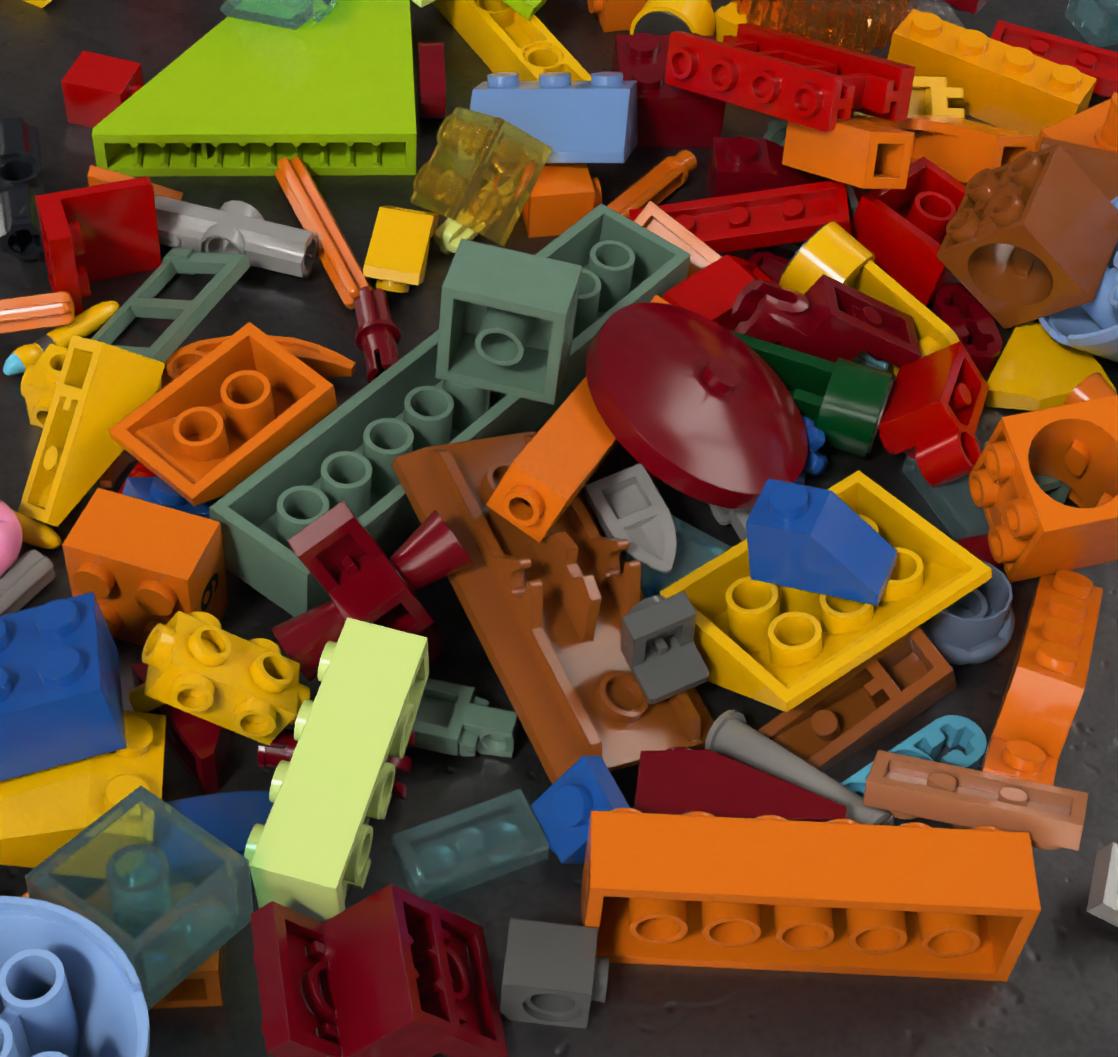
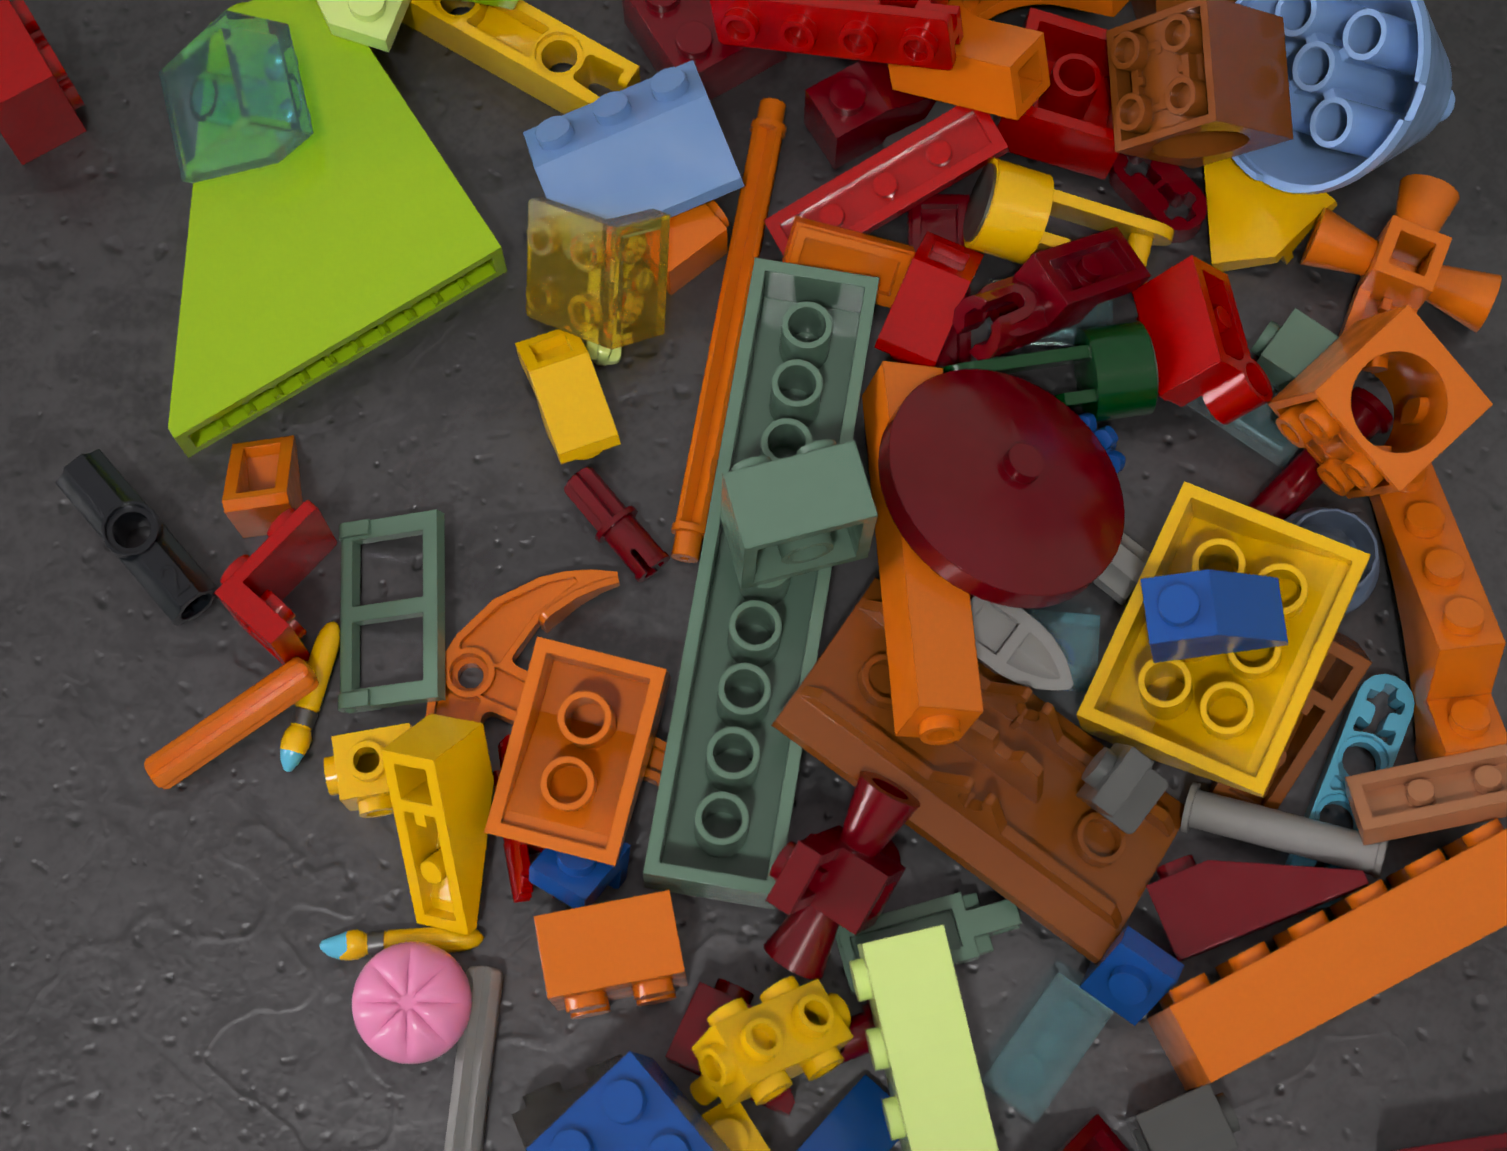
camera: 25 degrees left, 25 degrees up
red brick [61,50,144,128] -> none
light grey piece [154,195,319,279] -> none
orange axle [274,157,373,310] -> none
dark red beam [418,42,446,120] -> none

